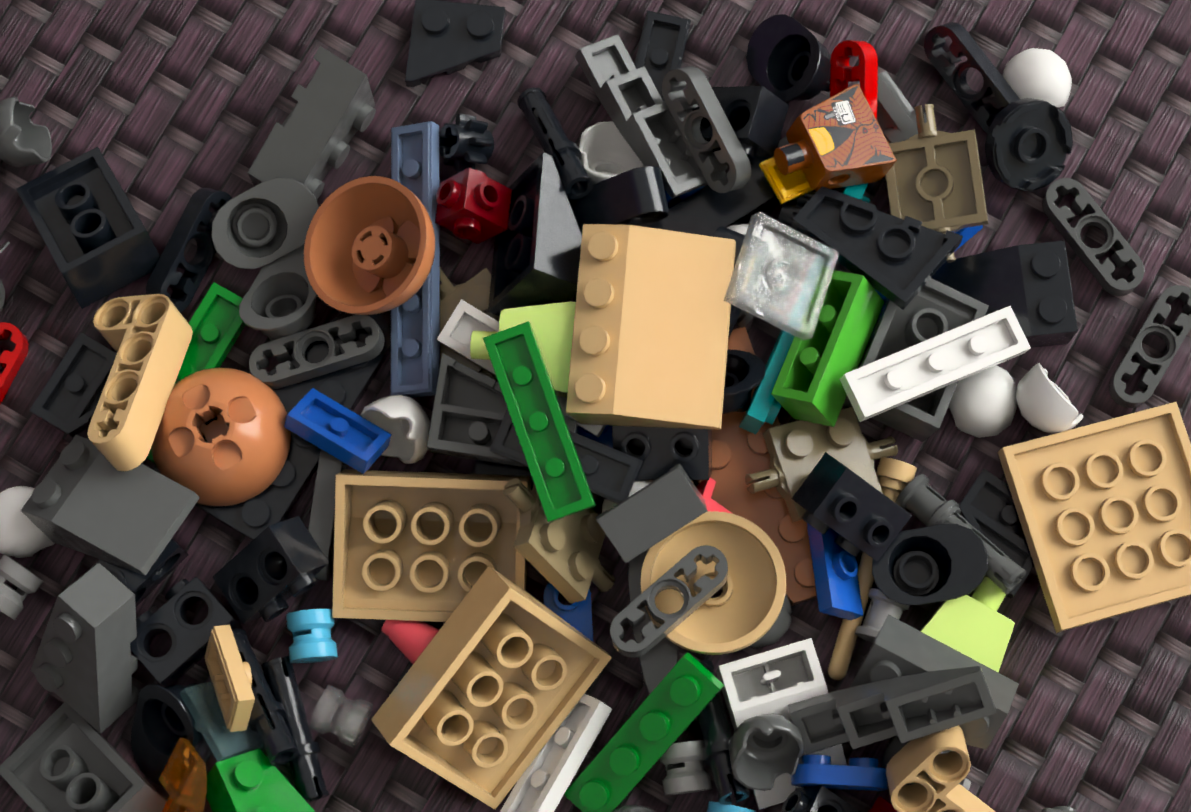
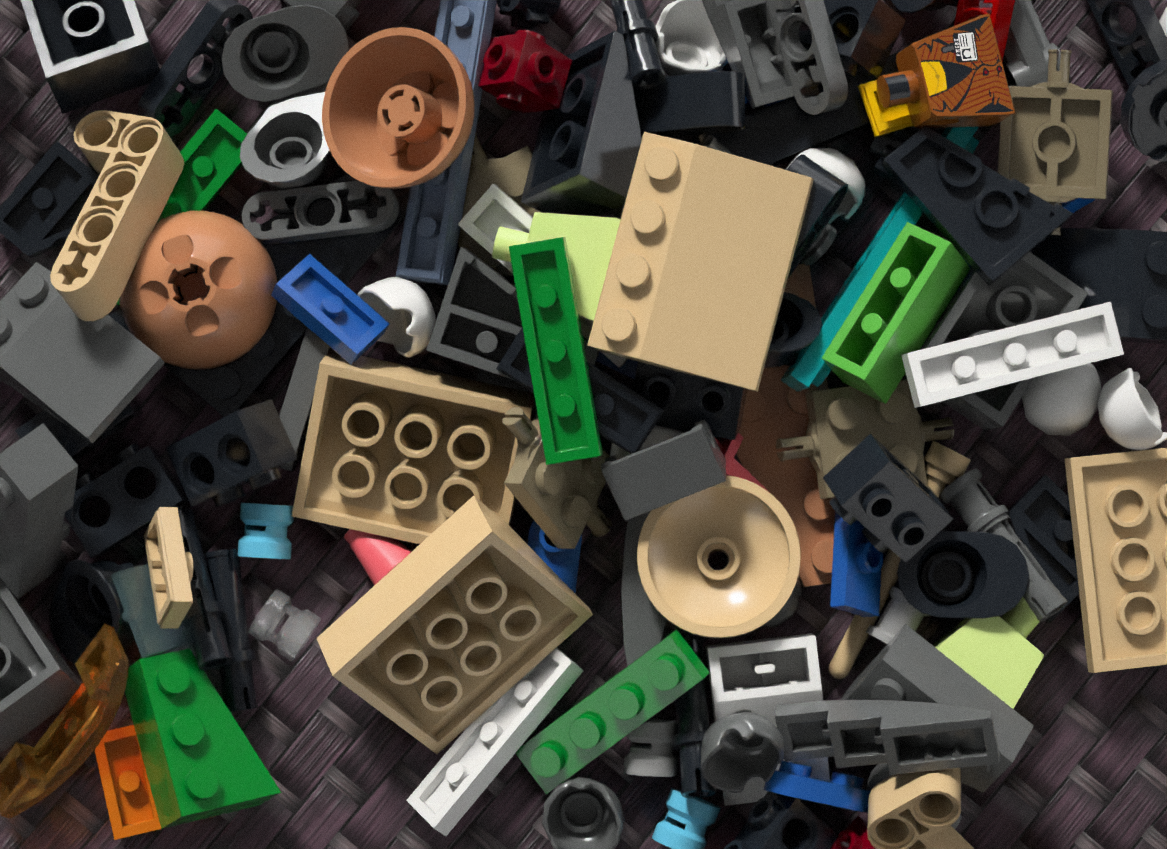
camera: 10 degrees right, 10 degrees up
dark grey beam [610,545,728,658] -> none
clear plate [724,212,839,341] -> none

